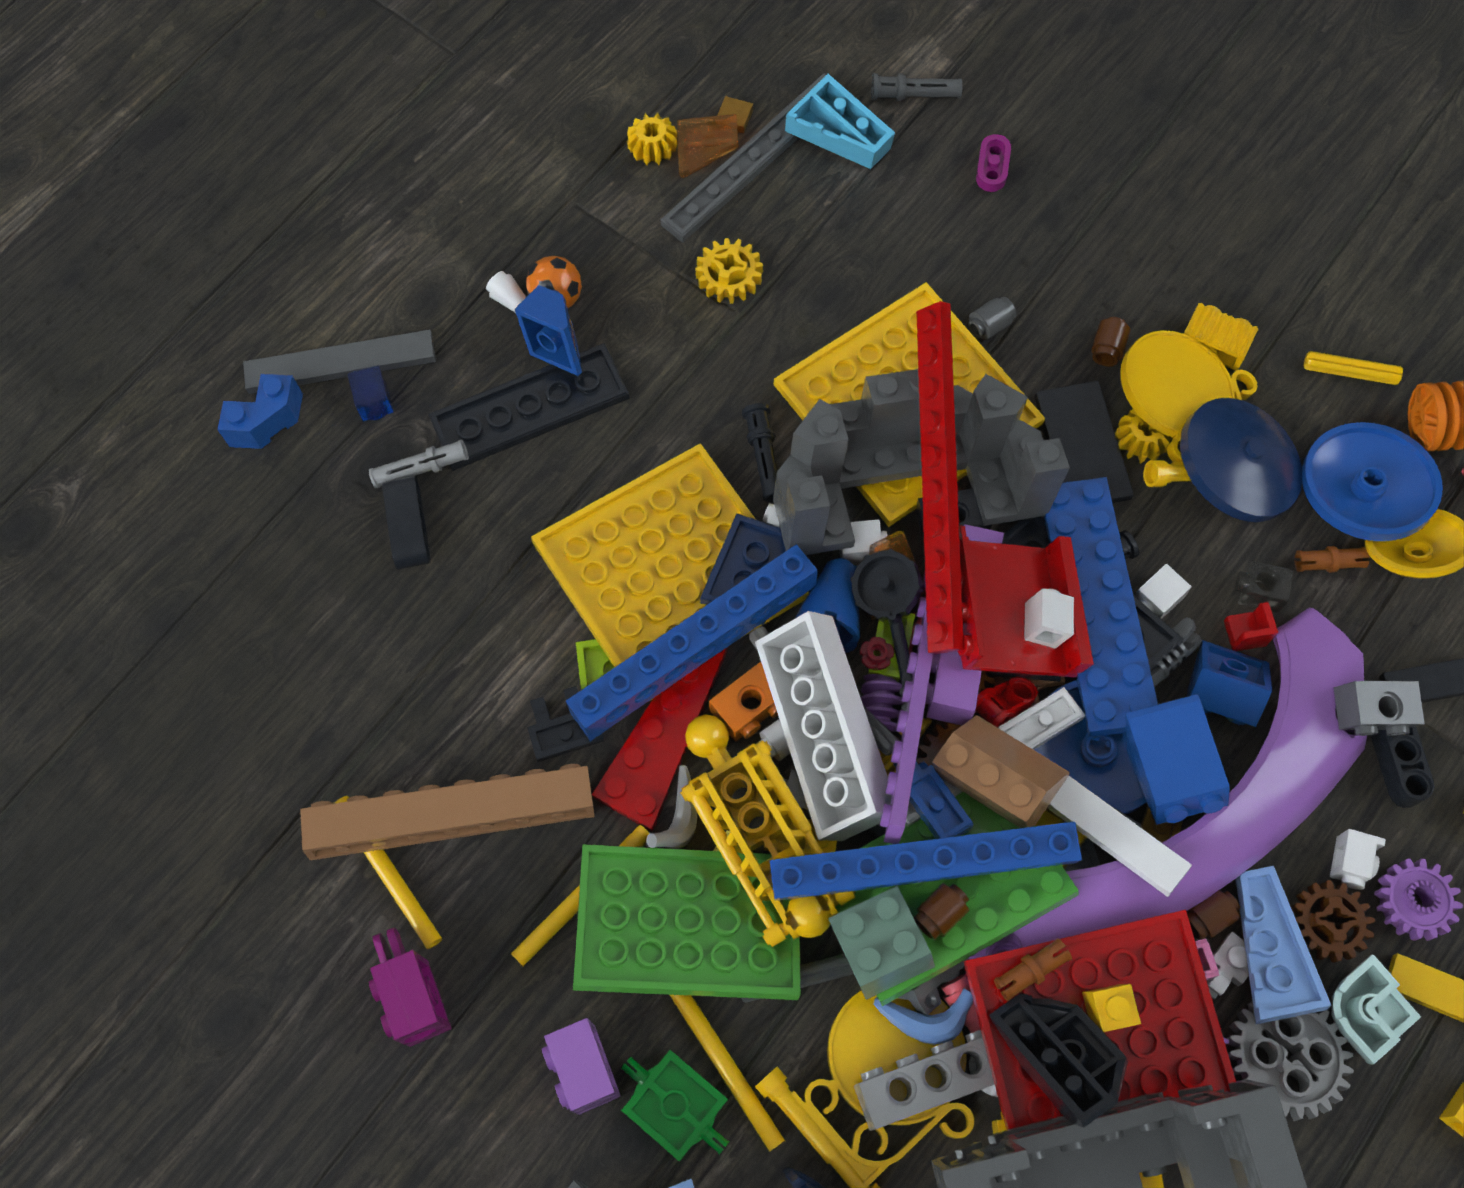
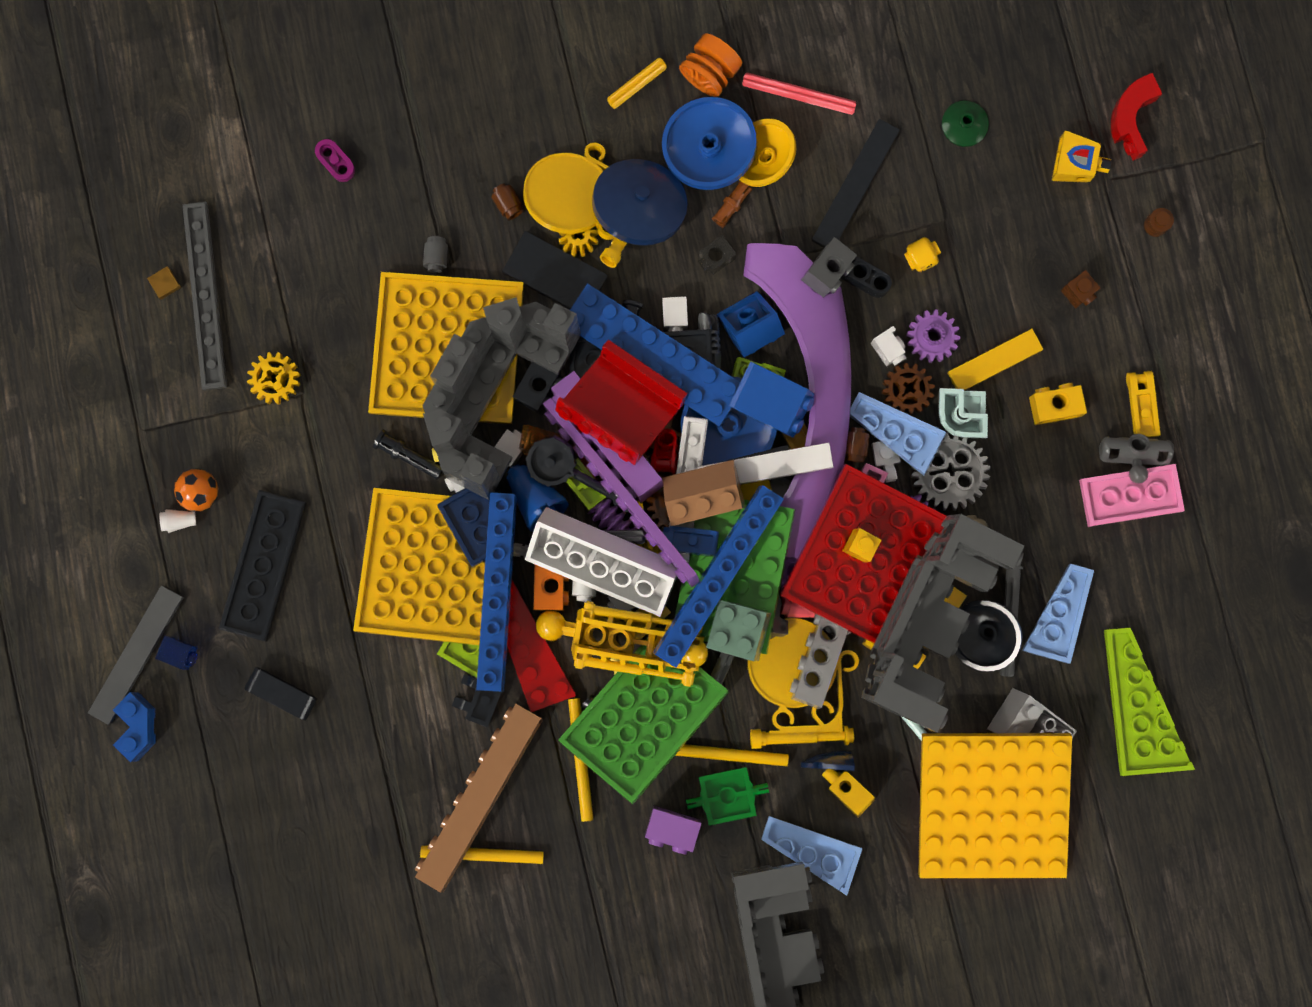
camera: 55 degrees left, 15 degrees up
light grey pin [369,440,469,488] -> none
magenta brick [369,927,452,1047] -> none
blue slope [515,285,582,376] -> none
yellow gear [627,113,677,165] -> none
light grey piece [646,765,697,849] -> none
clear orange wing [677,114,739,178] -> none
medium azure wedge [785,74,895,169] -> none
dark red plate [860,637,894,670] -> none
dark grey pin [871,73,962,101] -> none
medium blue piece [873,988,974,1045] -> none
reddish brown brick [913,883,969,941] -> none
red plate [916,301,964,654] -> none
black wedge [989,993,1128,1128] -> none
dark orange pin [994,938,1072,1001] -> none
white brick [1024,588,1074,648] -> none
yellow brick [1184,303,1258,371] -> none
red panel [1224,602,1278,652] -> none

